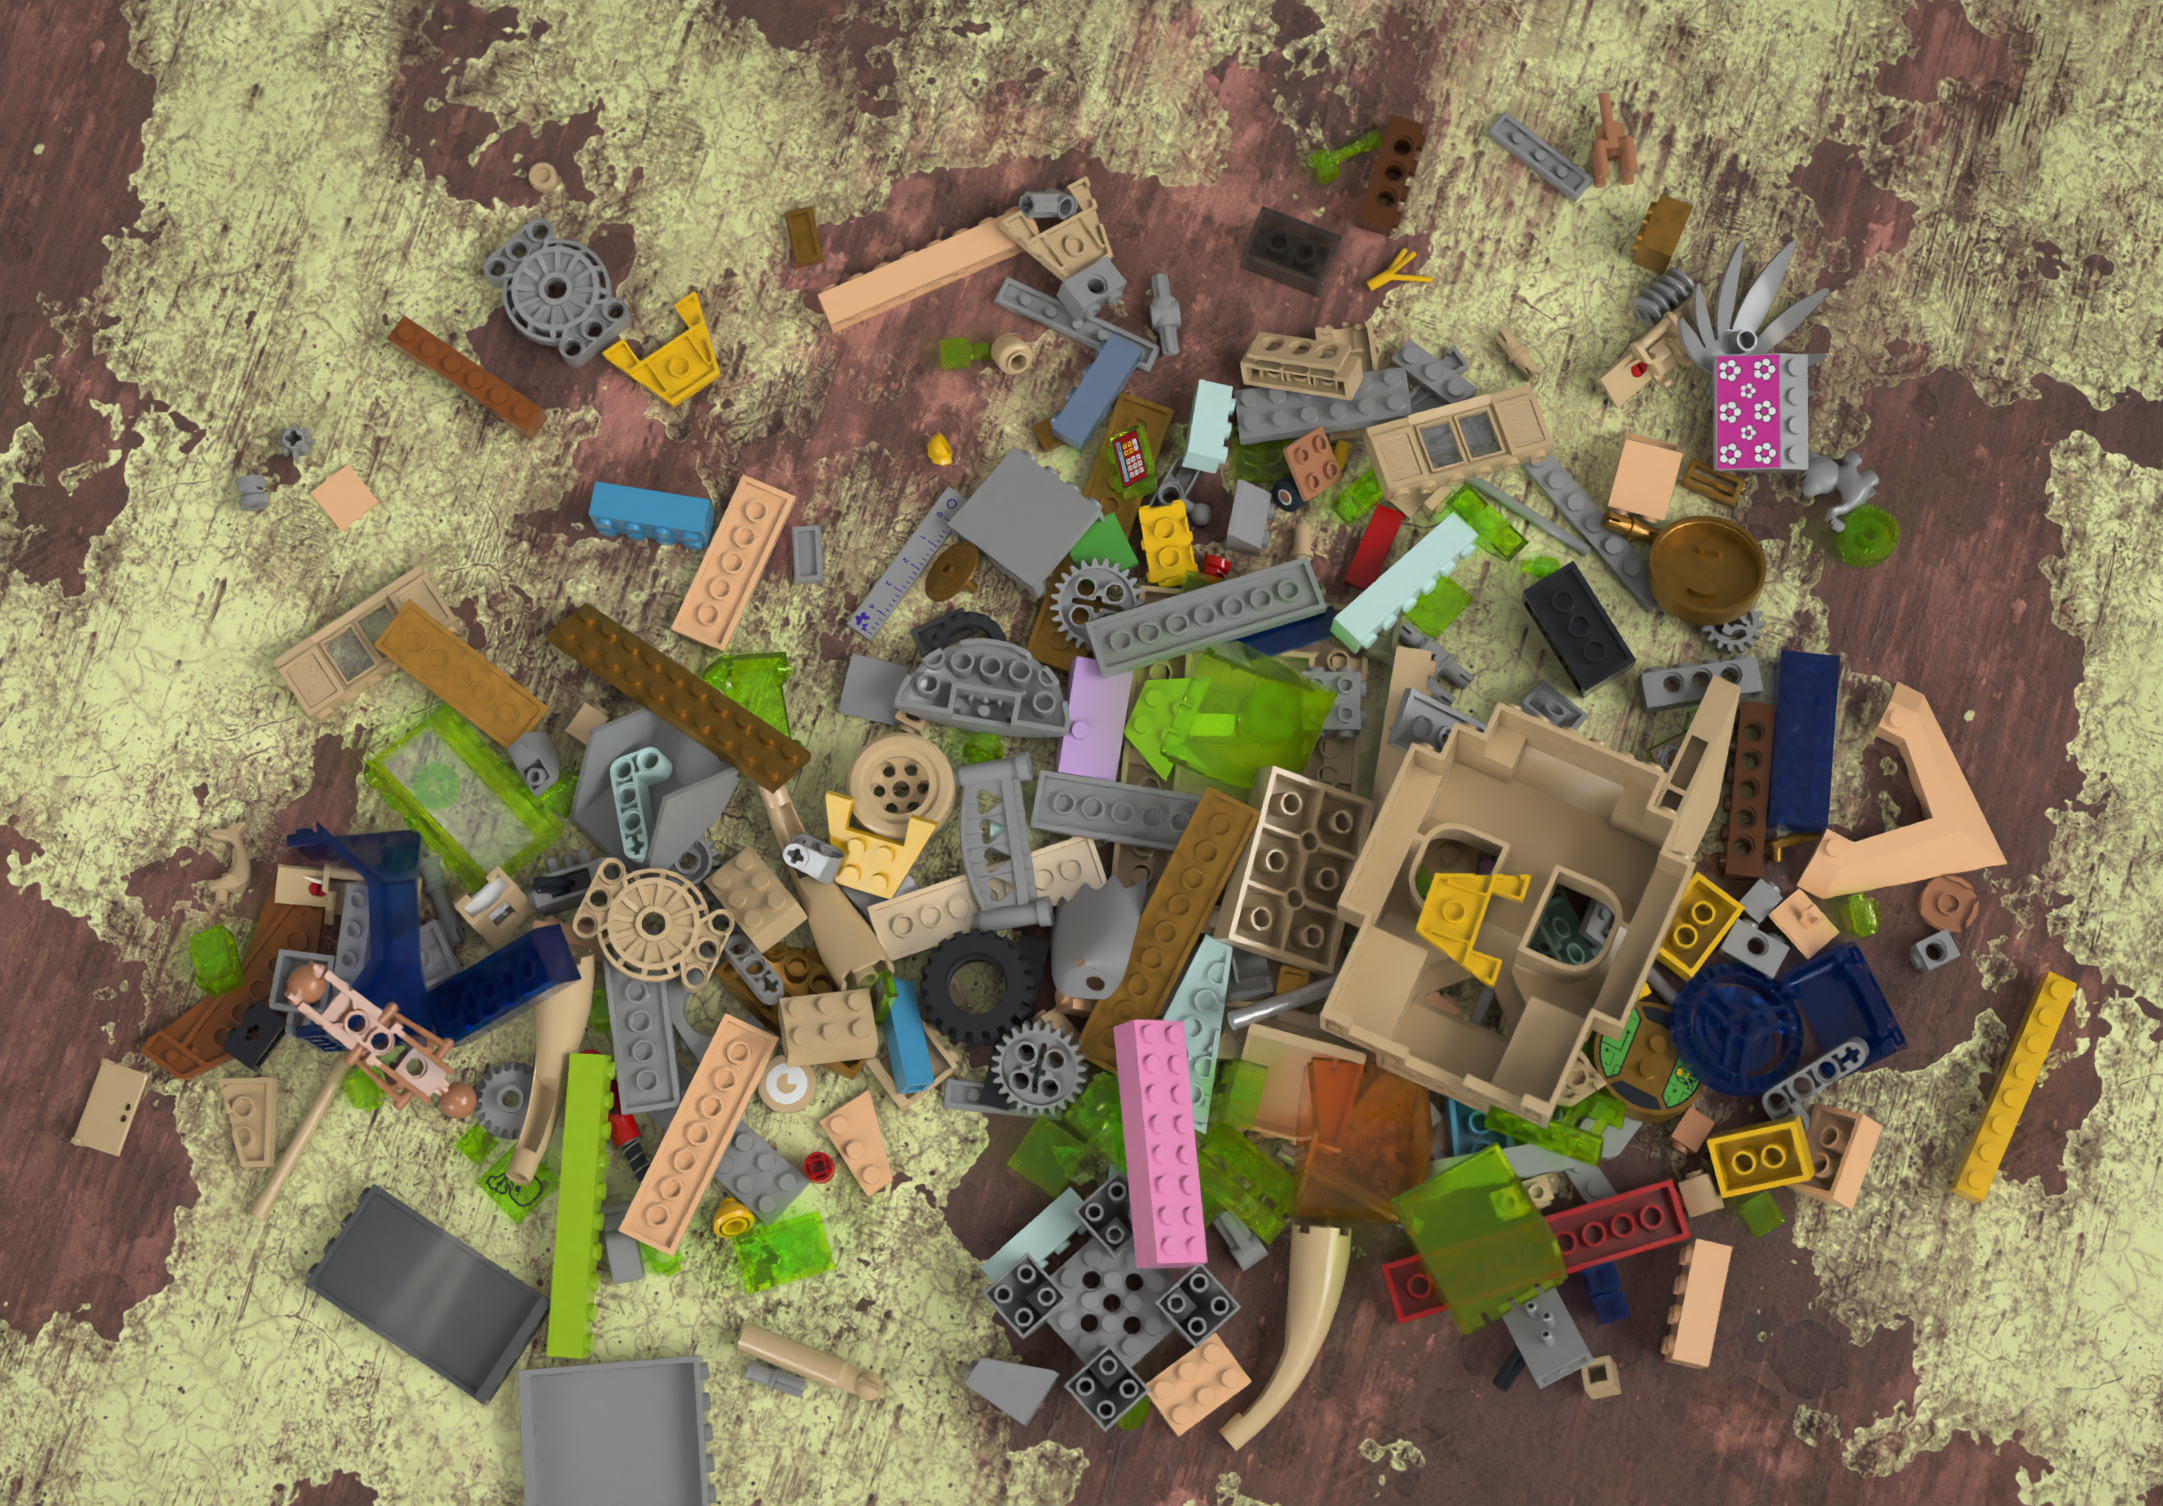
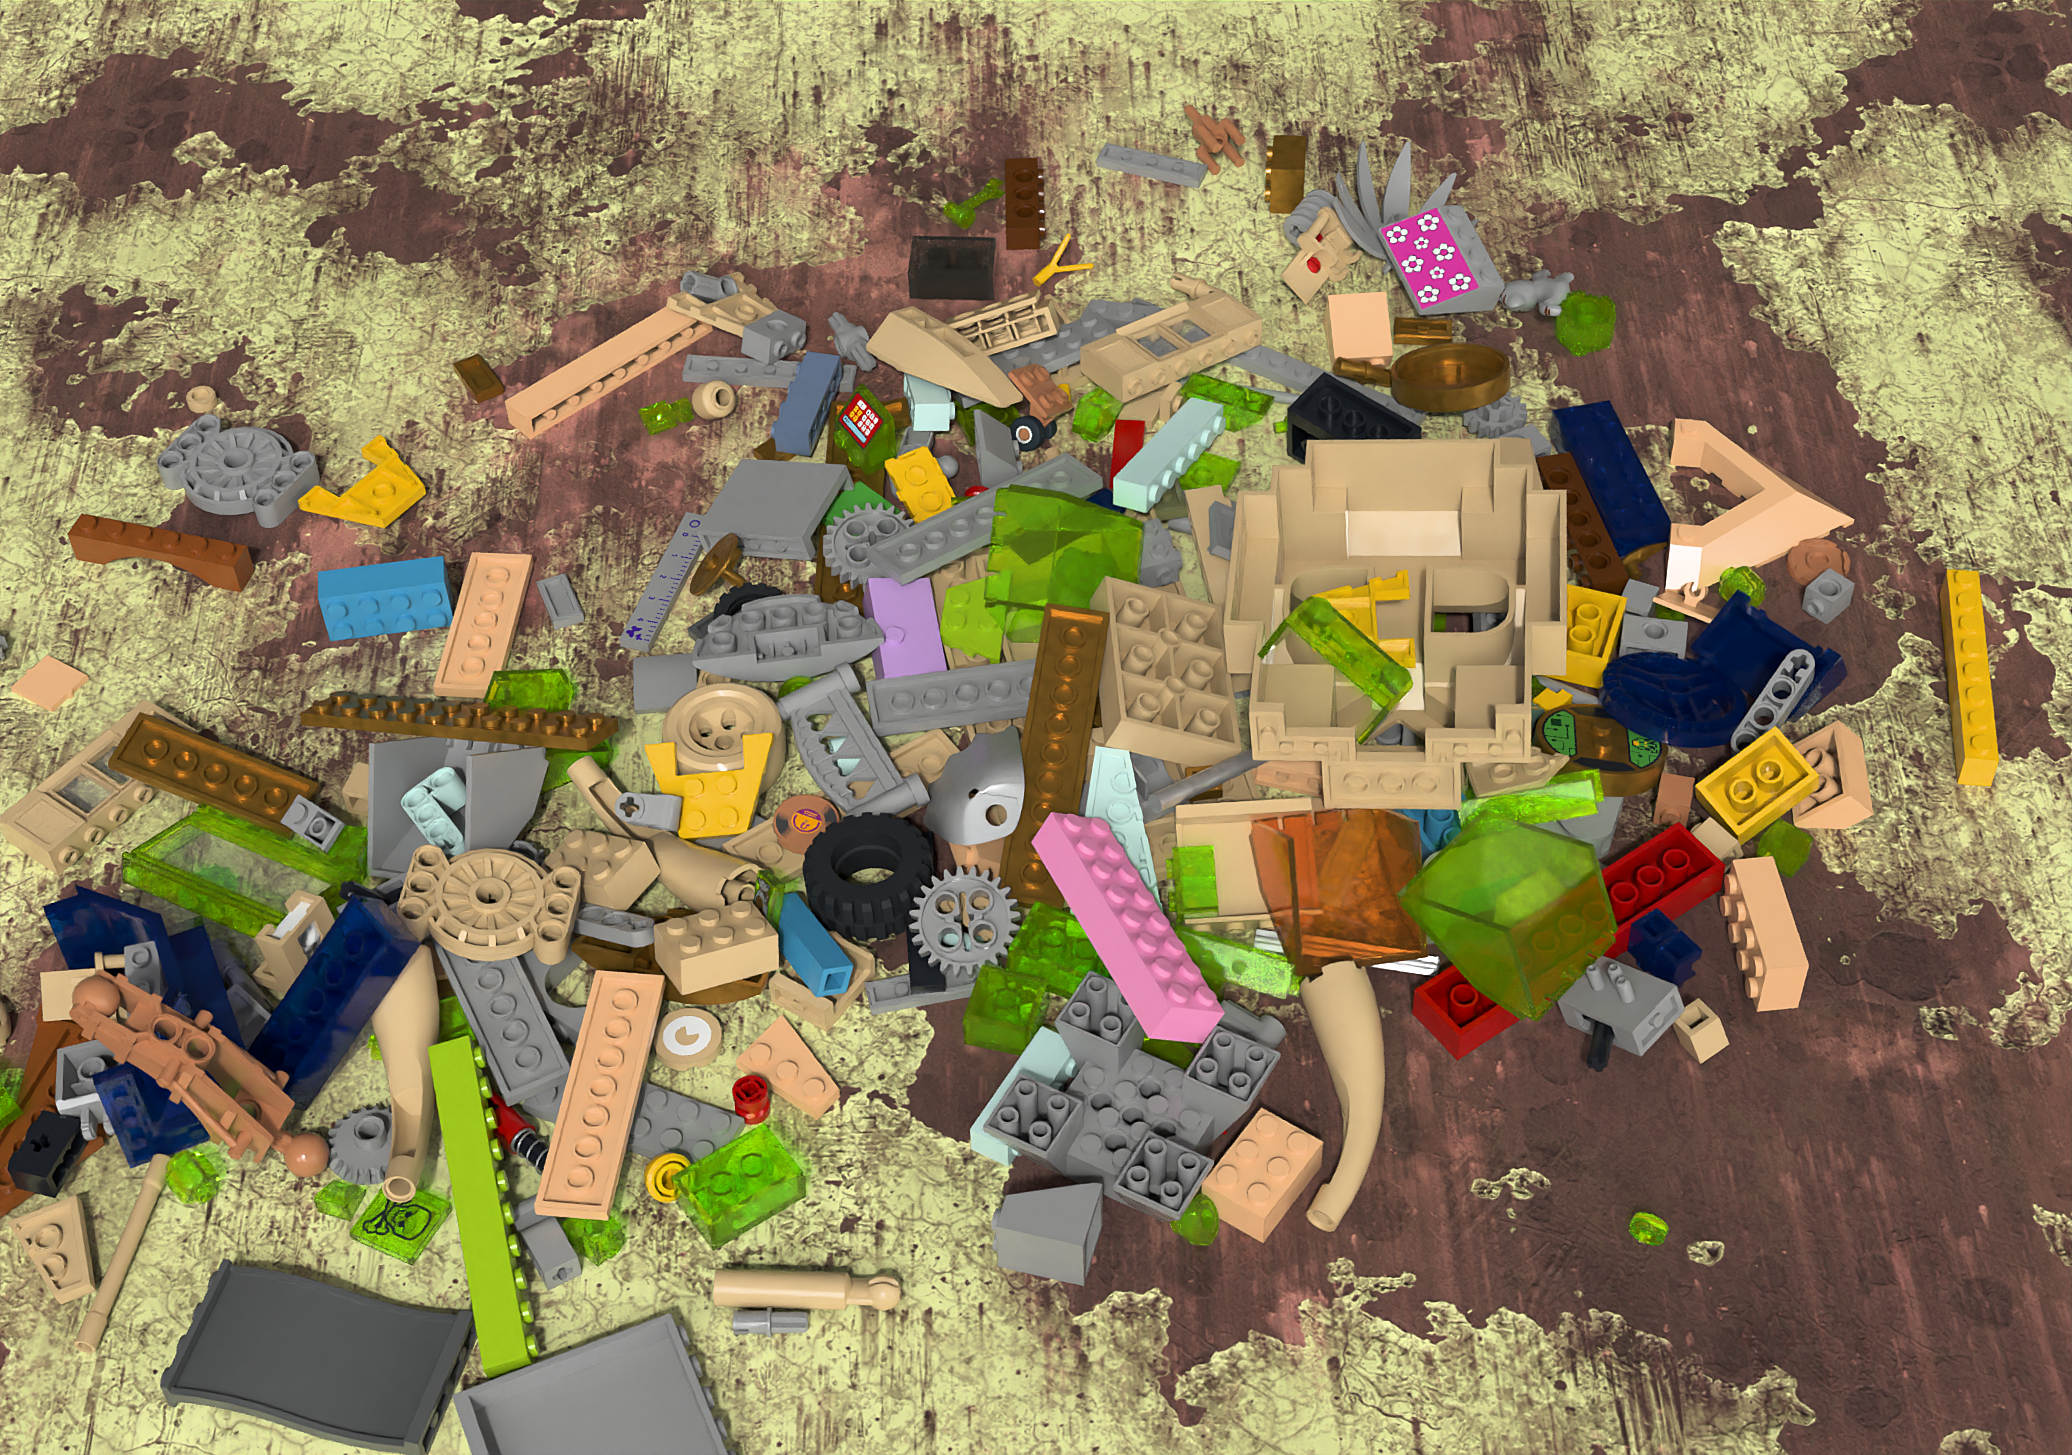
camera: 20 degrees left, 30 degrees down
yellow piece [927,432,952,466] -> none
none -> nougat tile [773,794,840,855]
none -> tan wedge [866,306,1023,408]
none -> pearl gold plate [878,397,912,432]
none -> clear neon green windscreen [1257,596,1413,745]

